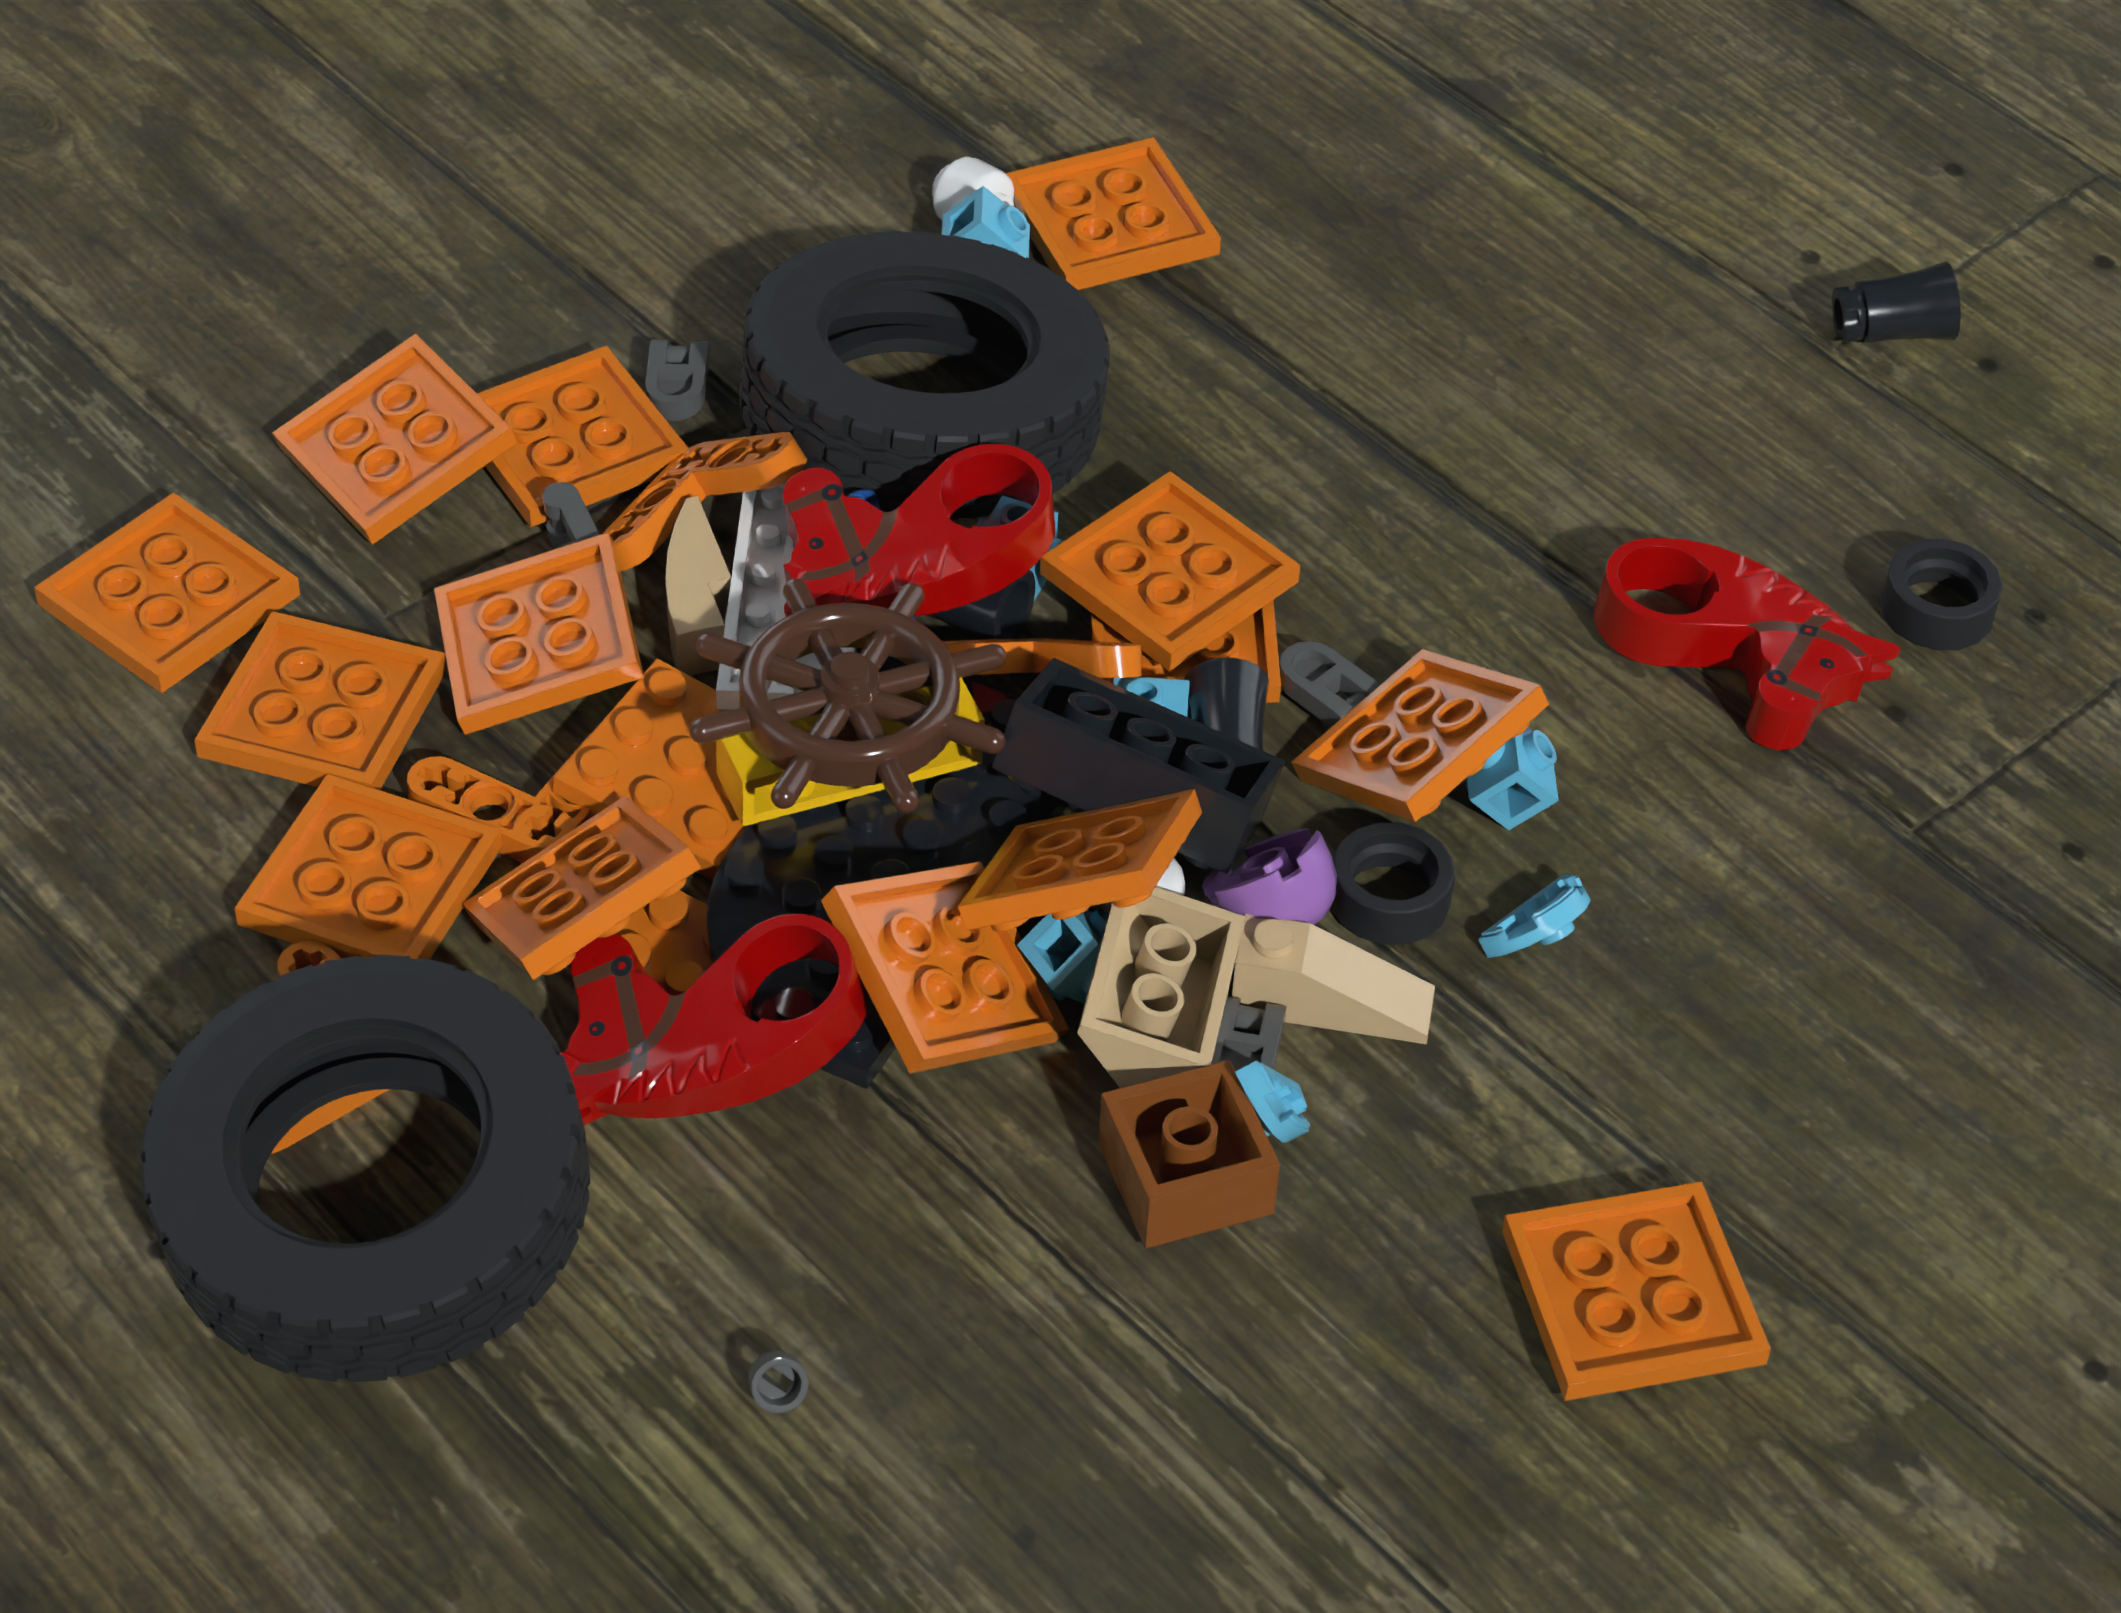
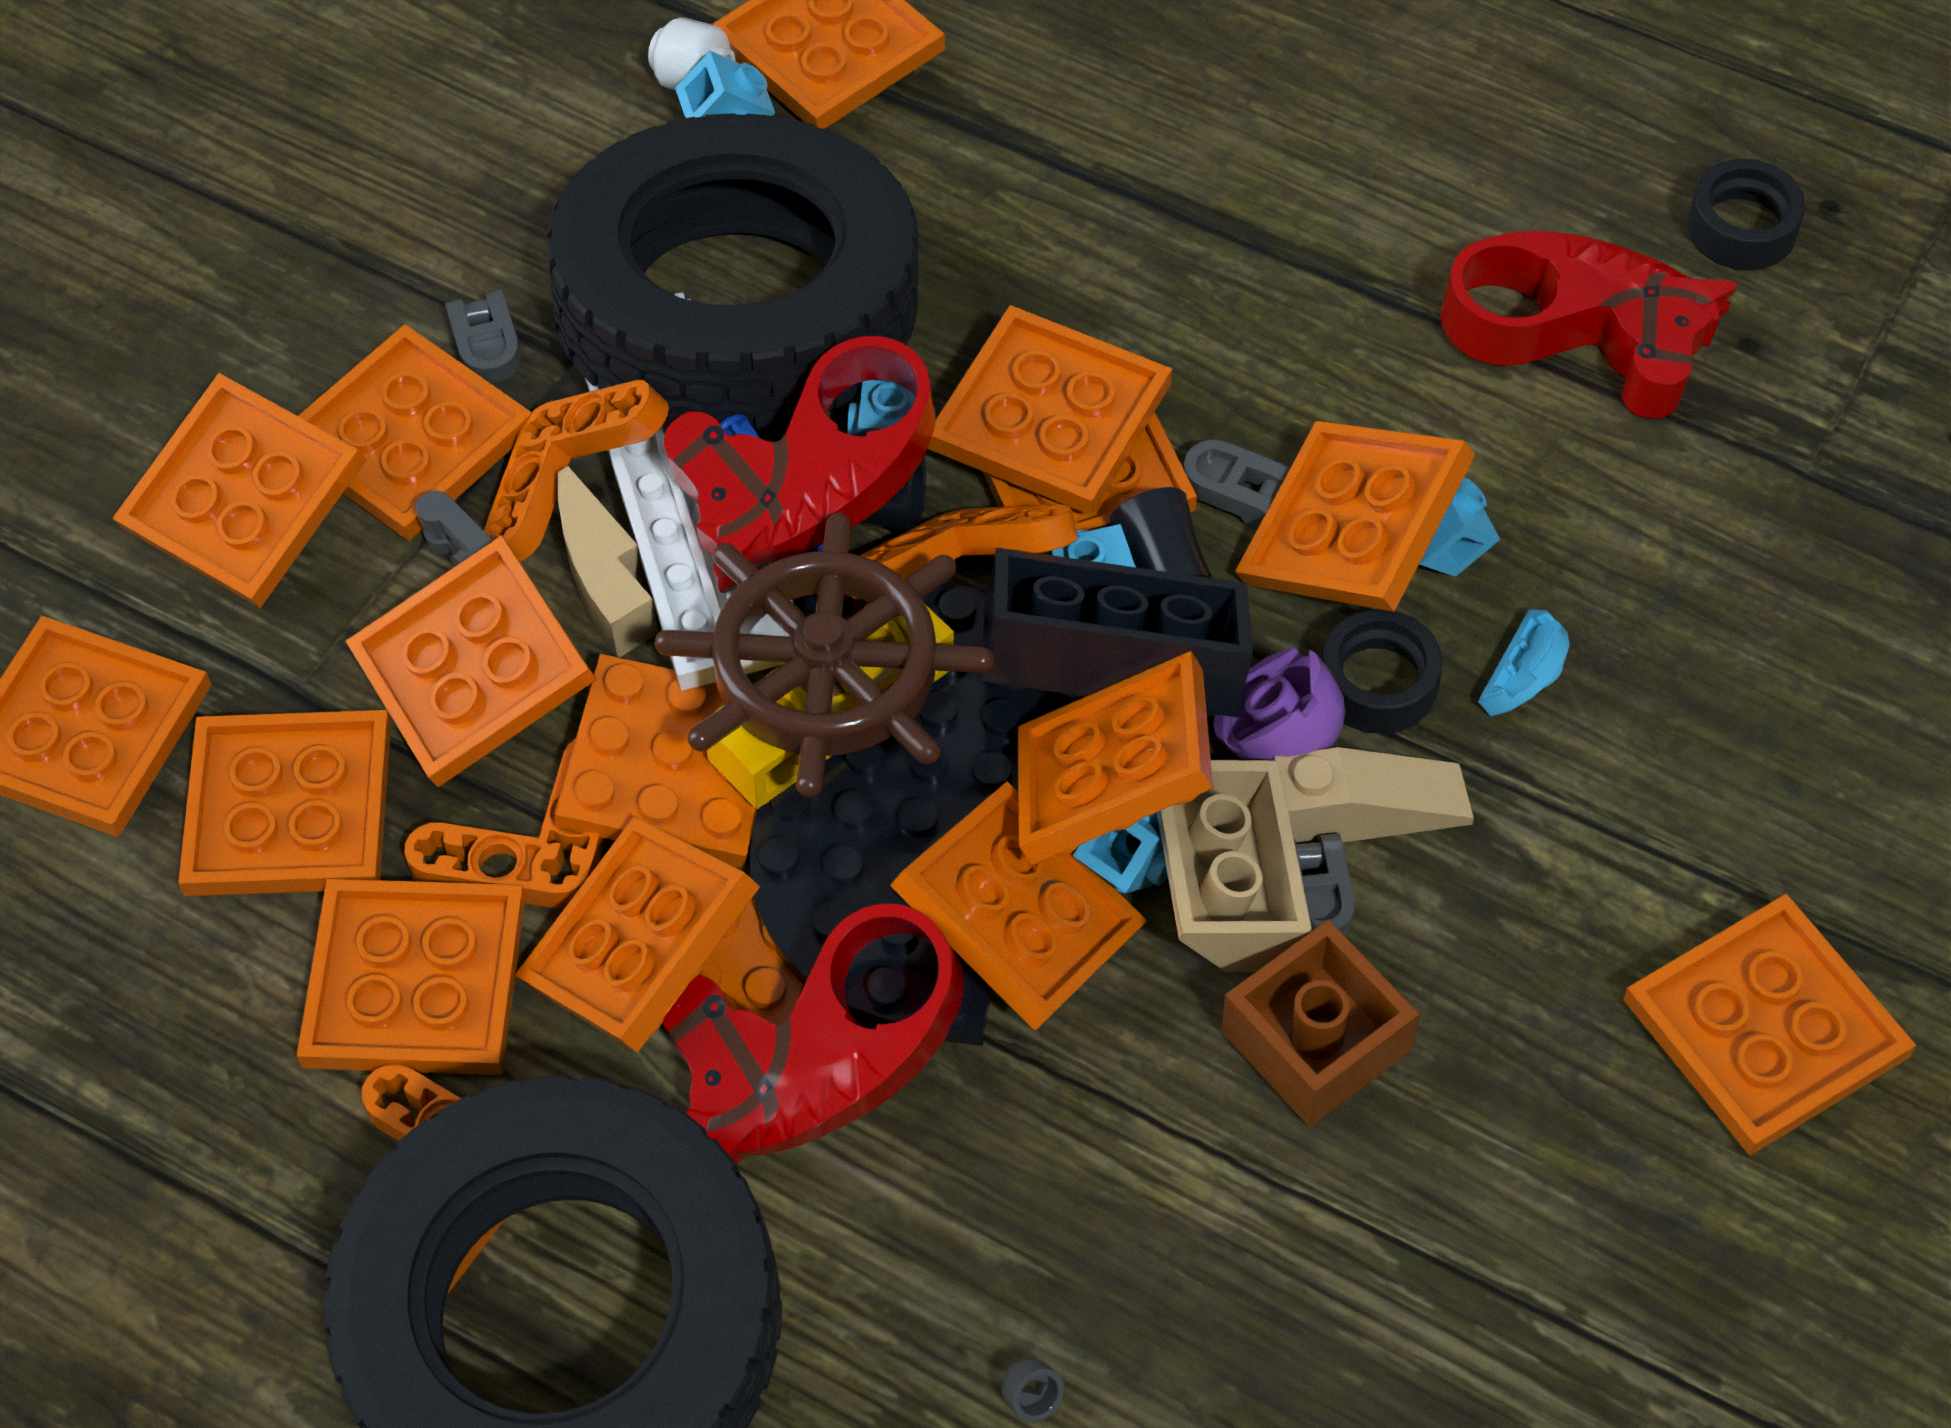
camera: 15 degrees left, 10 degrees up
medium azure plate [1235,1061,1310,1143] -> none

